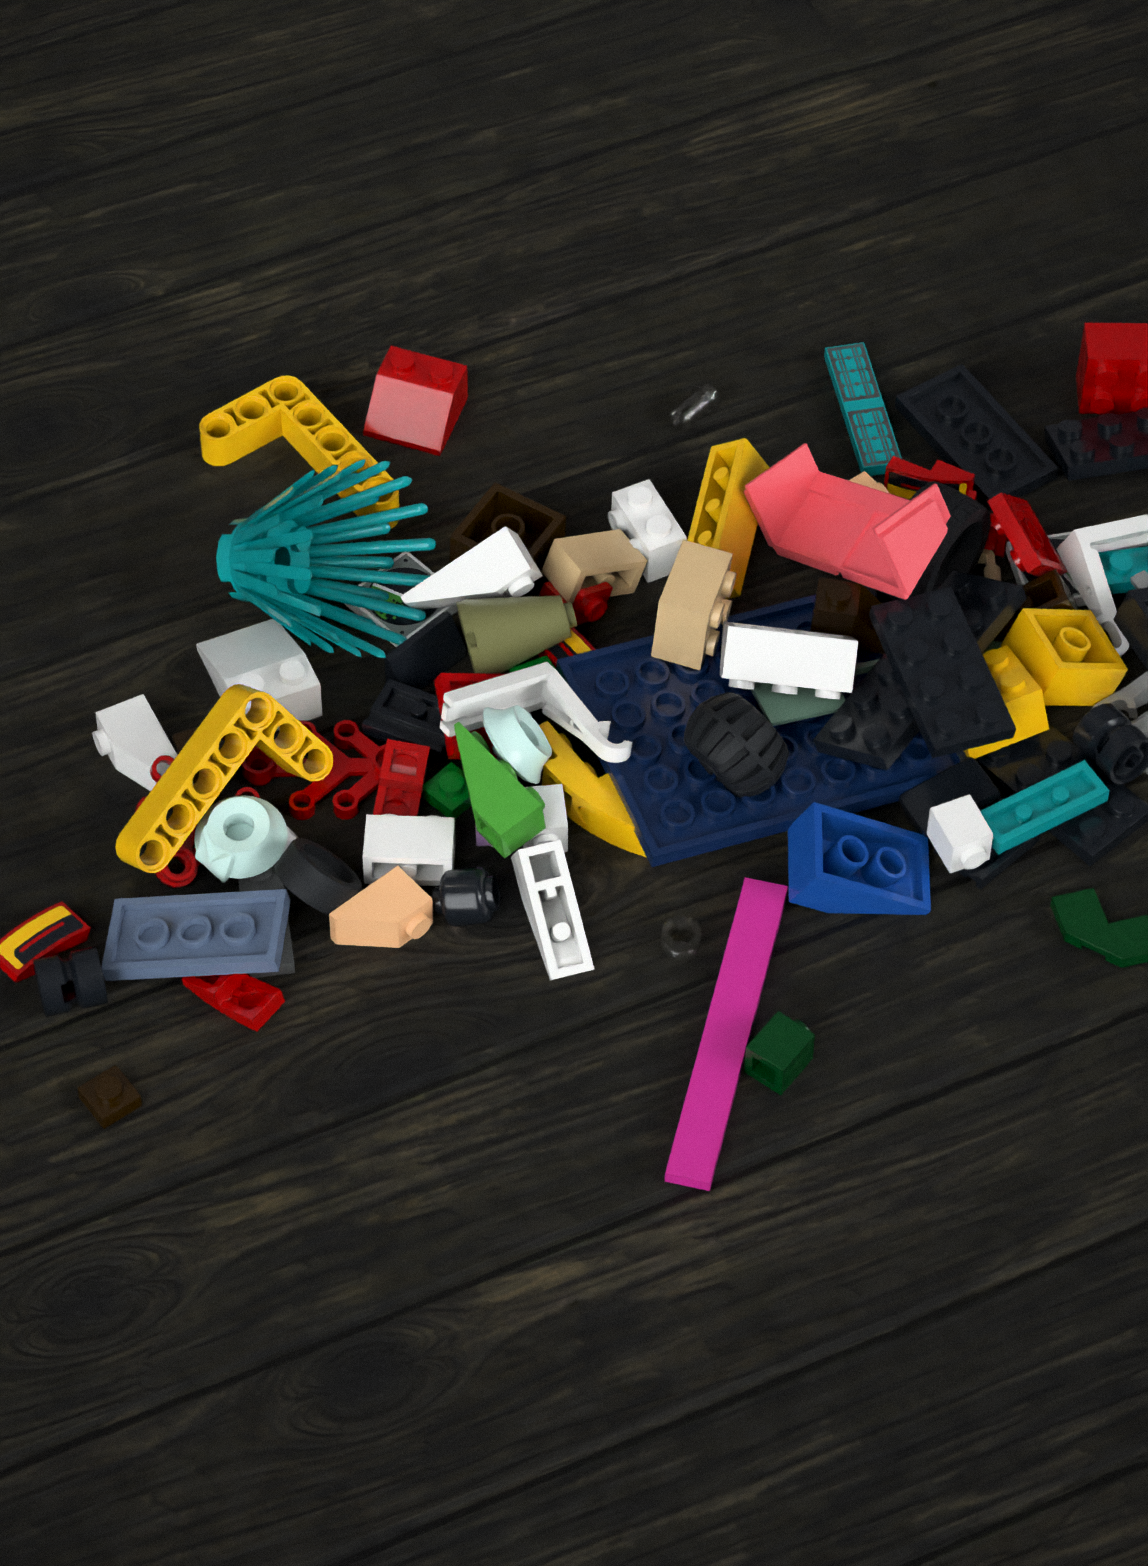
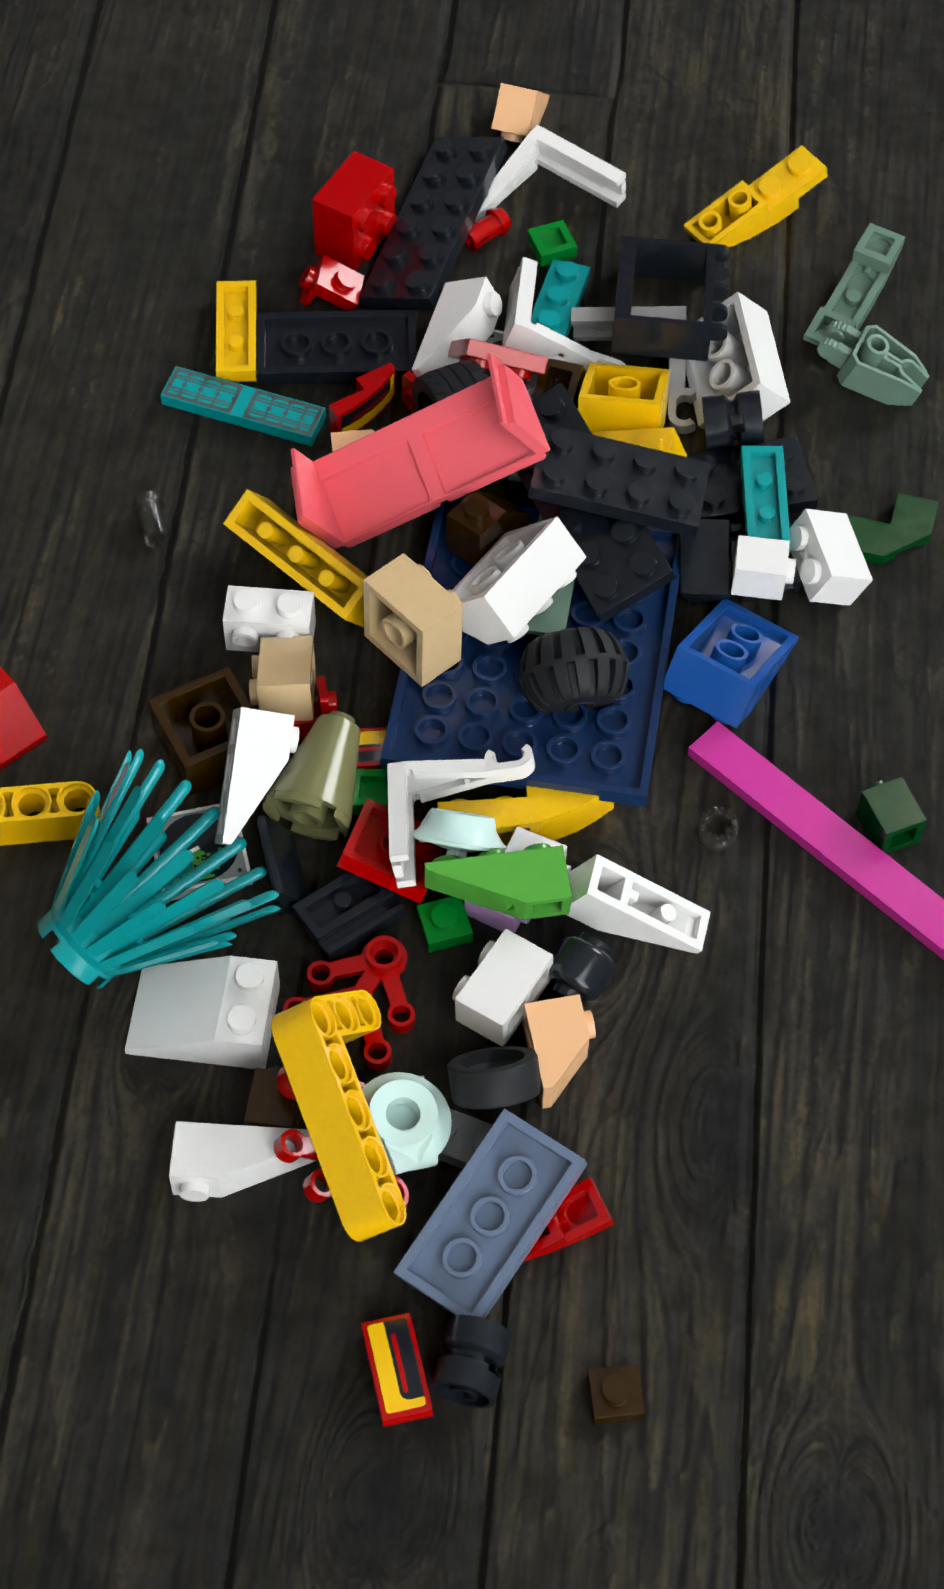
camera: 60 degrees left, 5 degrees up
red slope [373,739,430,816] -> none
none -> yellow plate [216,280,257,382]
none -> red bracket [299,255,364,311]
none -> white slope [411,277,503,377]
none -> white brick [790,509,873,606]

